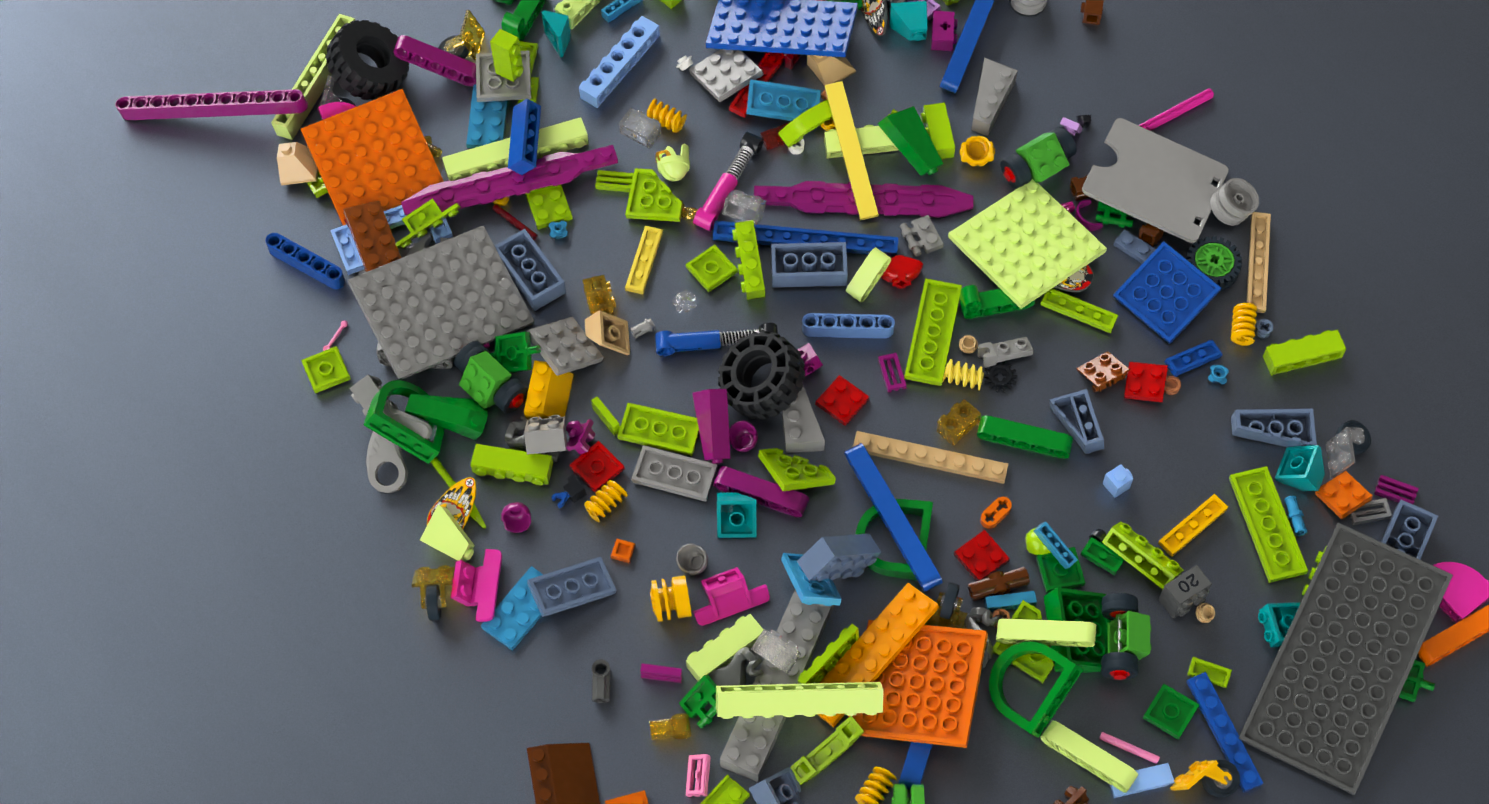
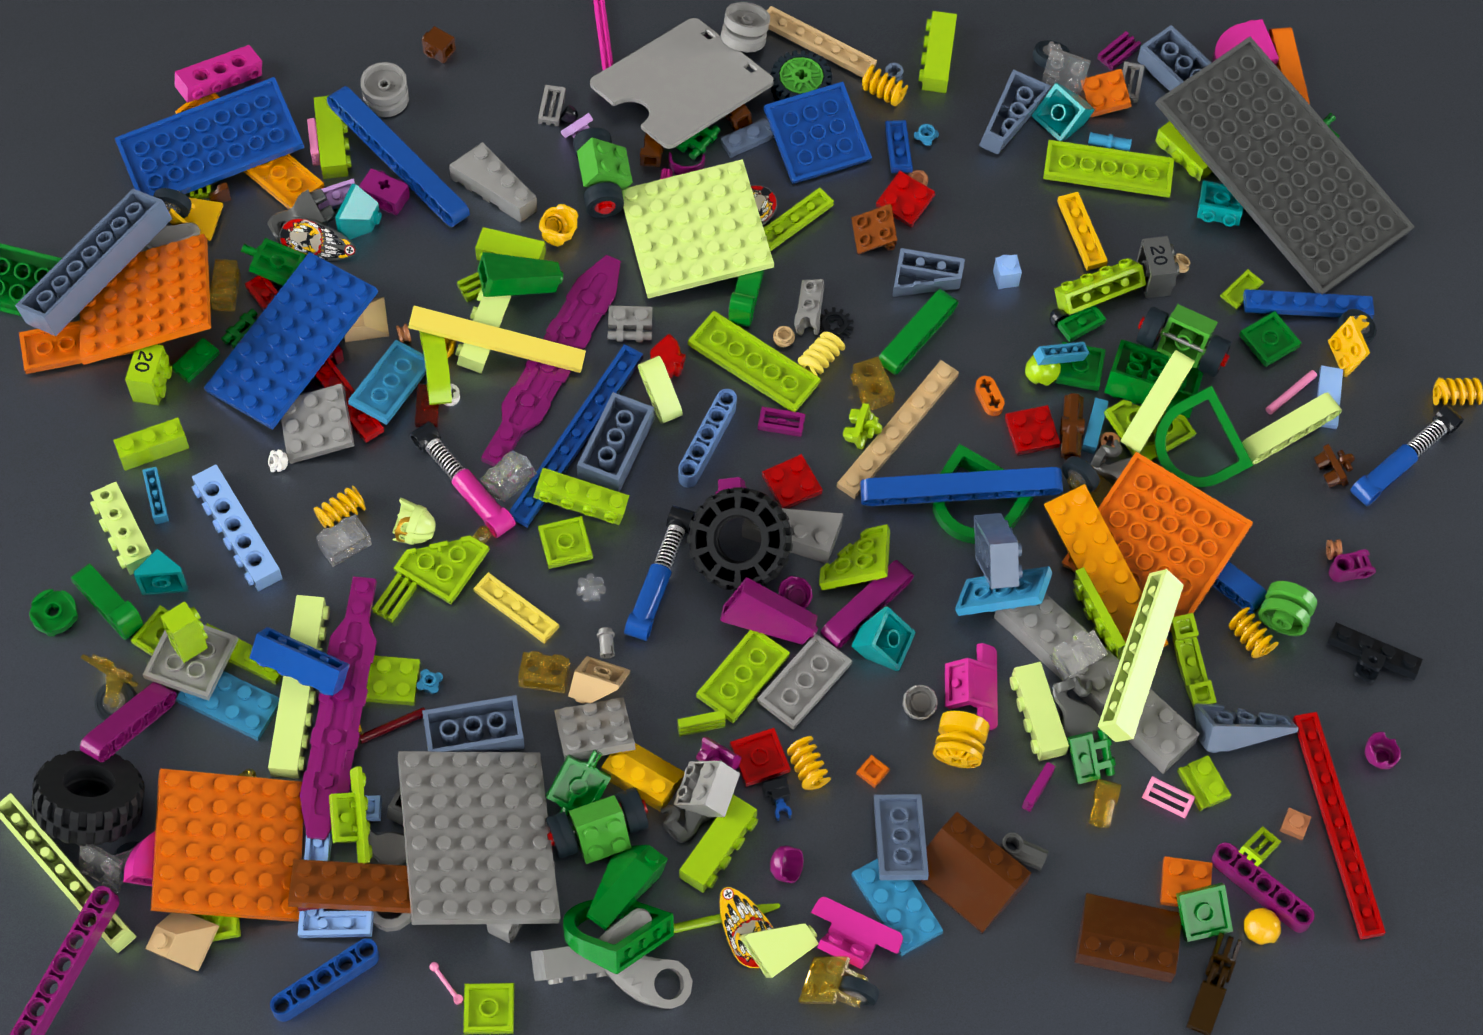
camera: 70 degrees left, 0 degrees up
none -> light grey tile [538,85,566,127]
none -> lime hips [843,403,882,449]
none -> reddish brown slope [919,812,1031,933]

